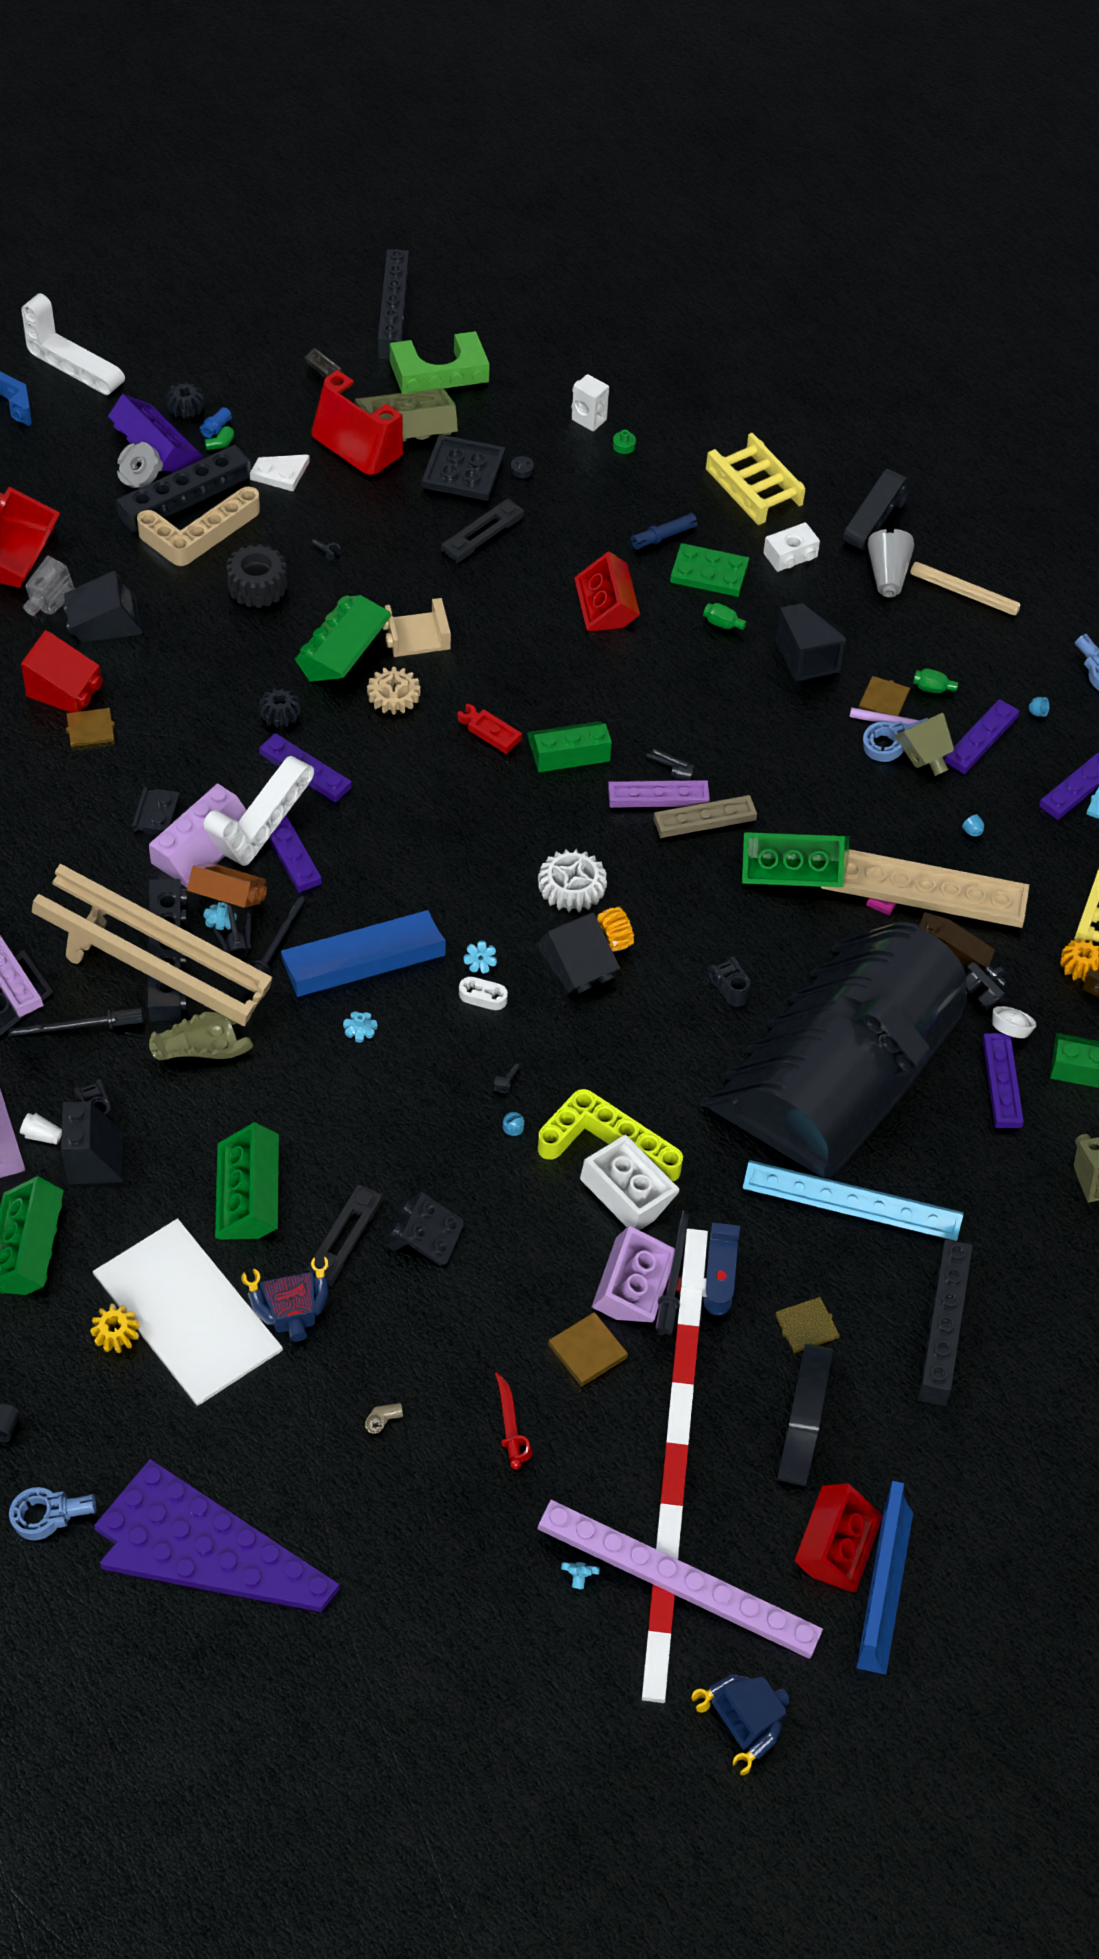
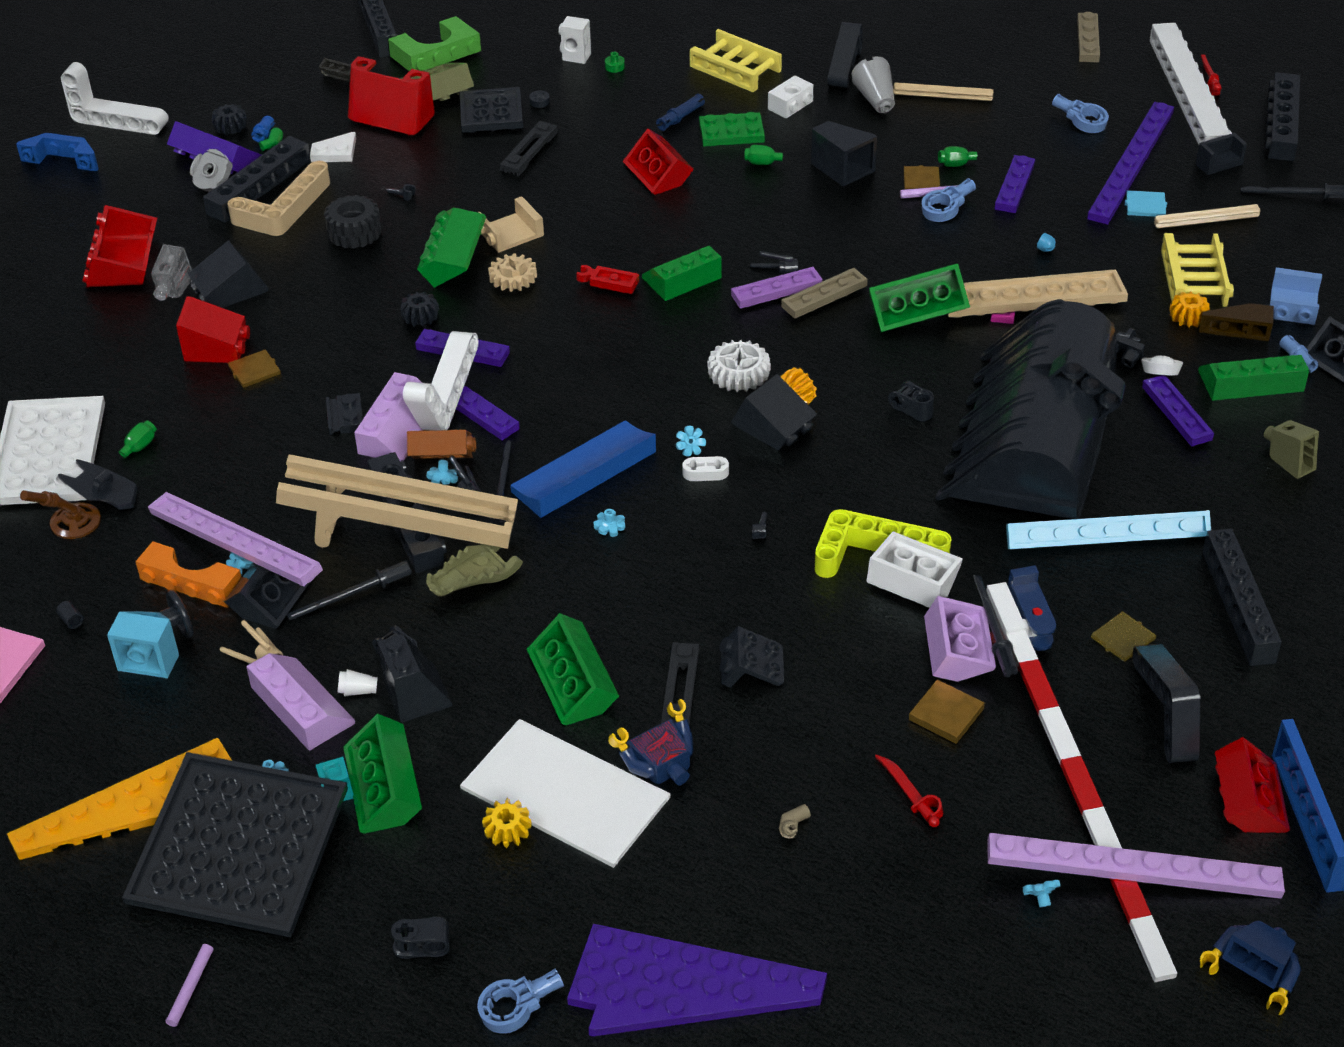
camera: 15 degrees left, 10 degrees down
dark azure hinge [503,1112,524,1136] -> none
olive torso [895,713,954,776] -> none
dark azure hinge [1029,697,1049,717] -> none

